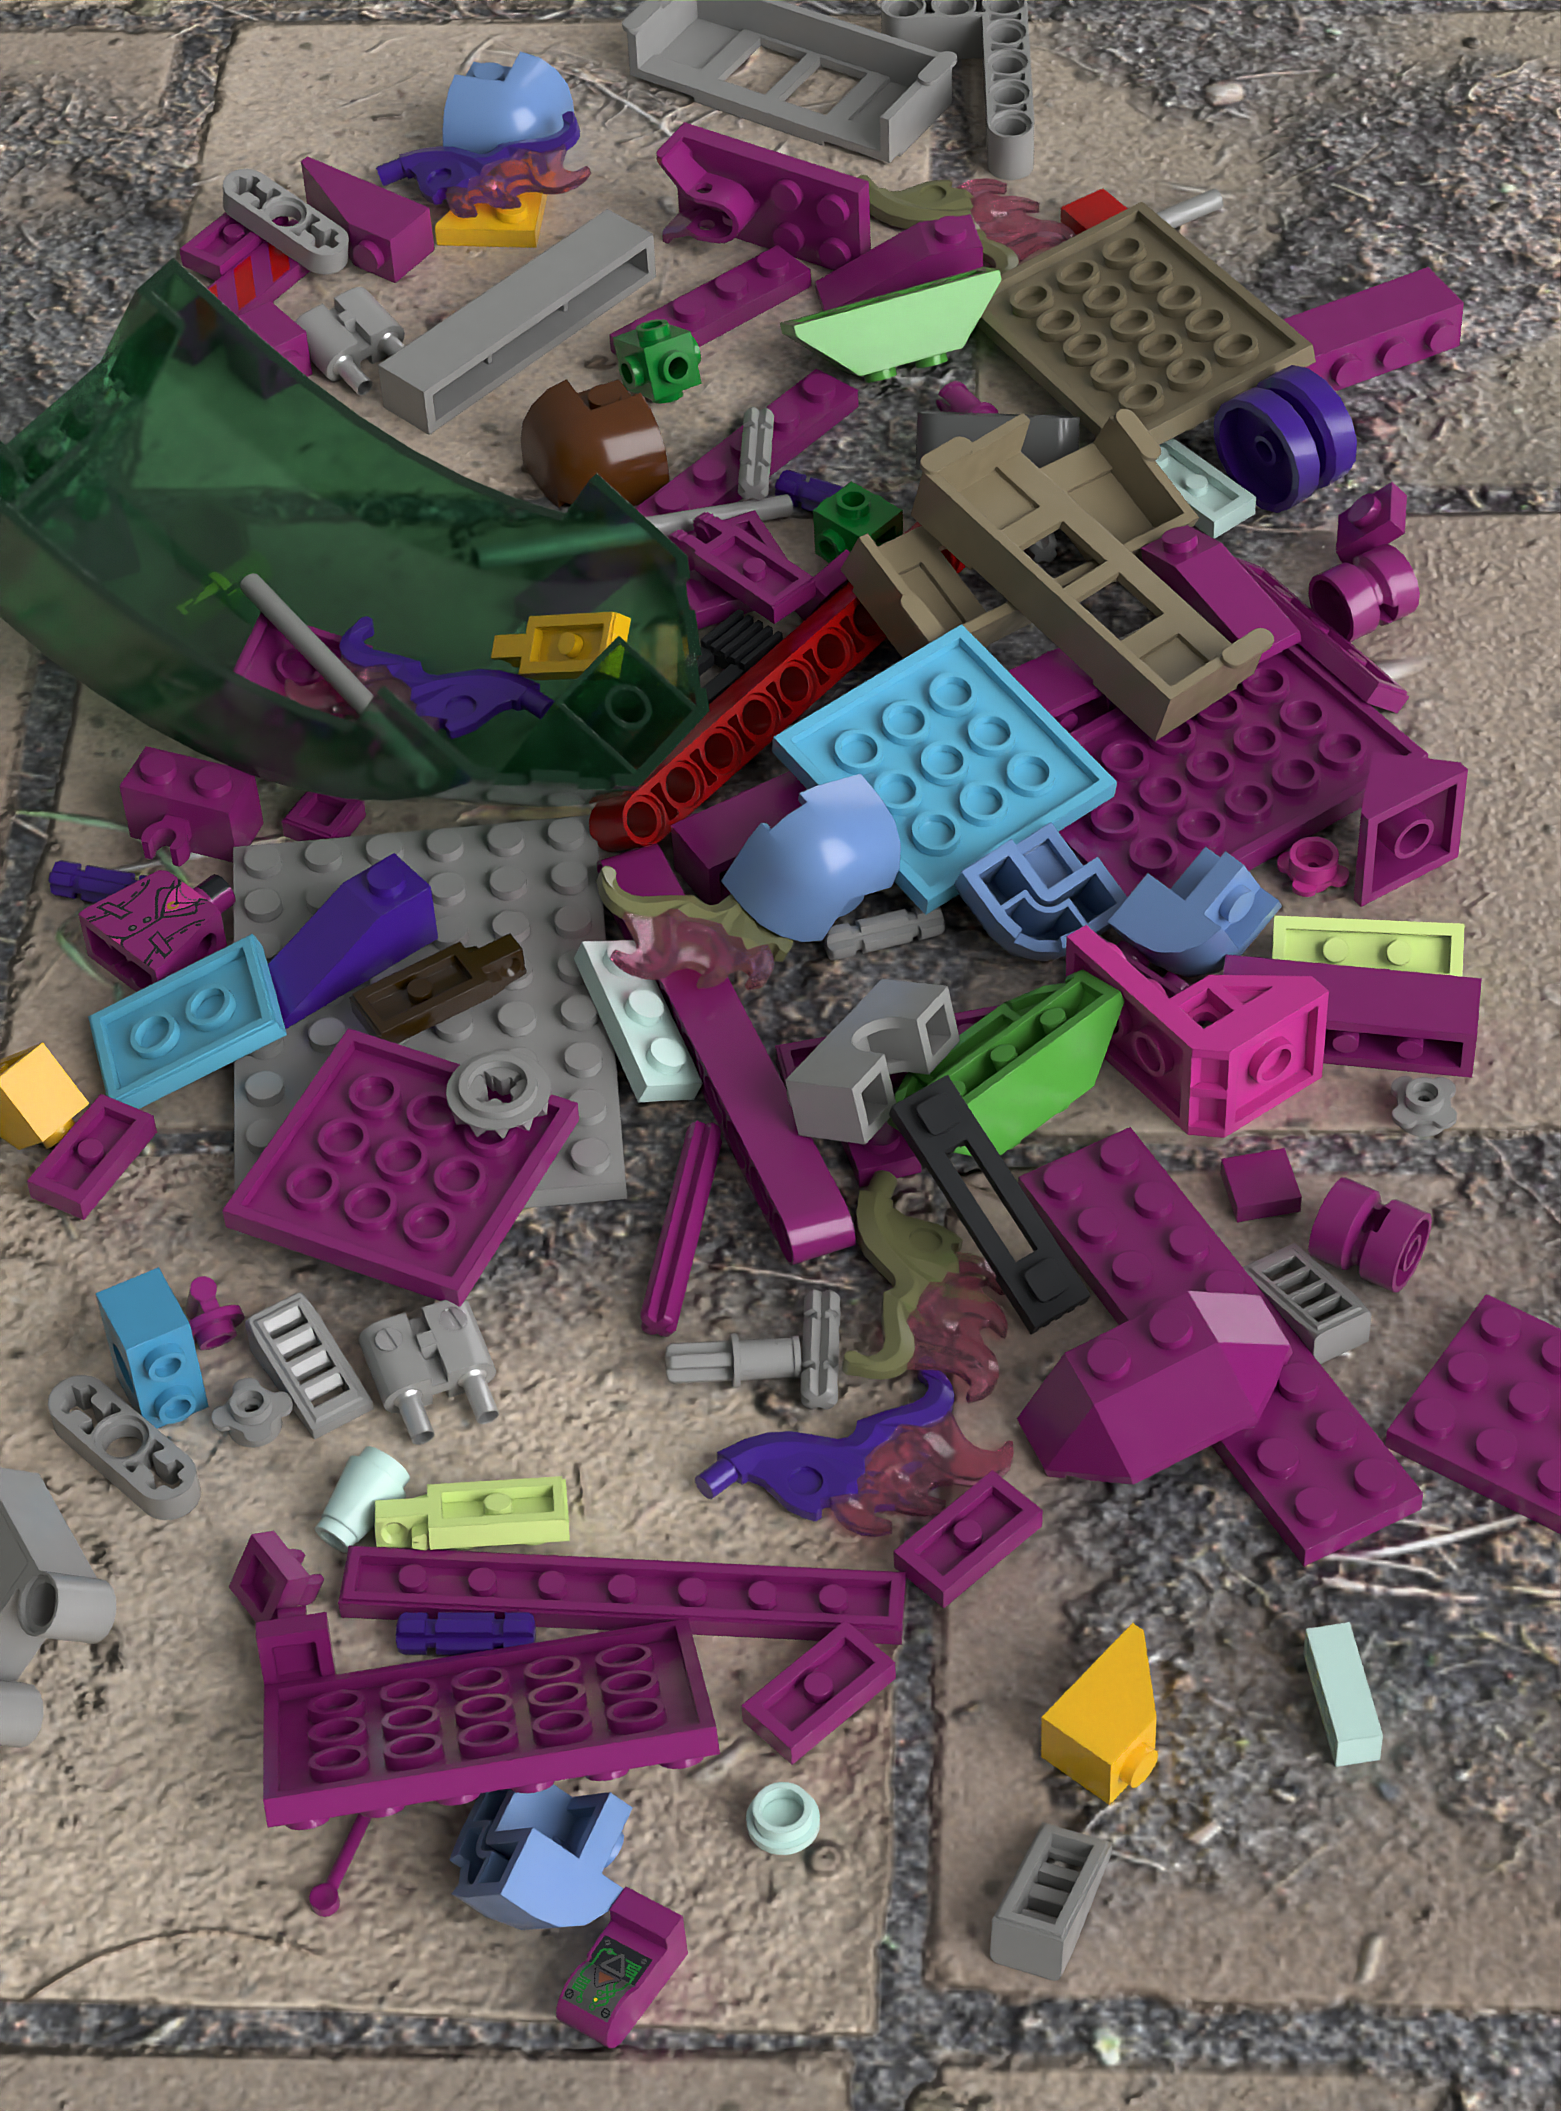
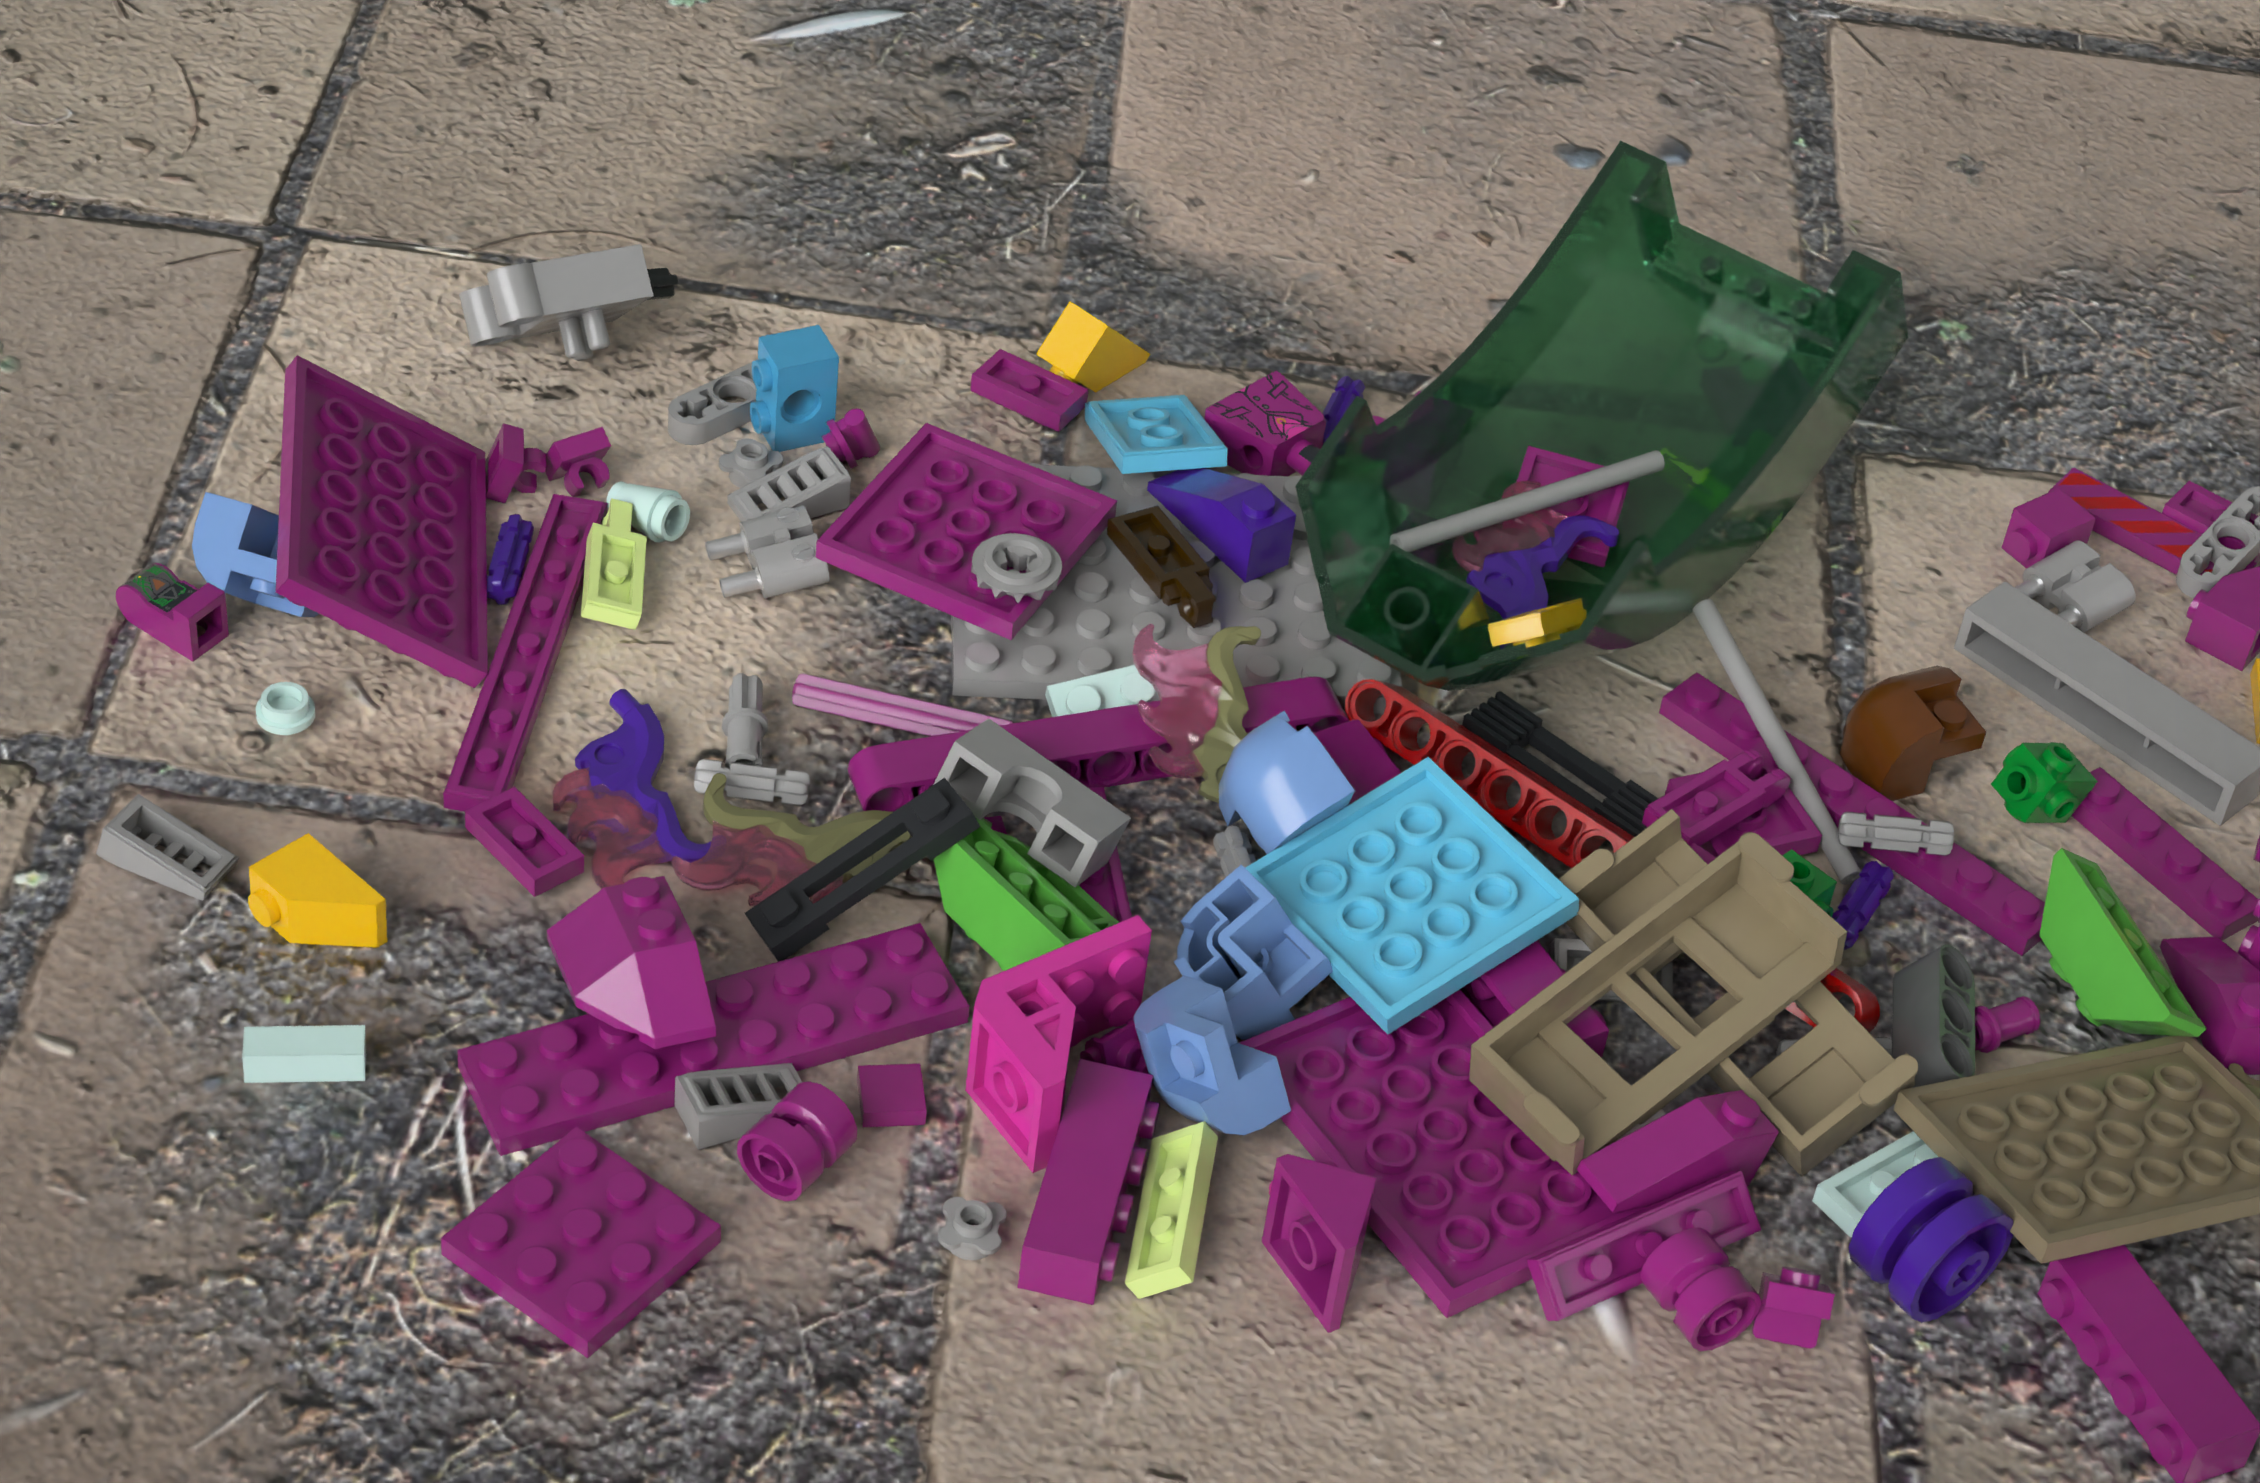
camera: 85 degrees right, 5 degrees down
magenta plate [741,1620,896,1765] -> none

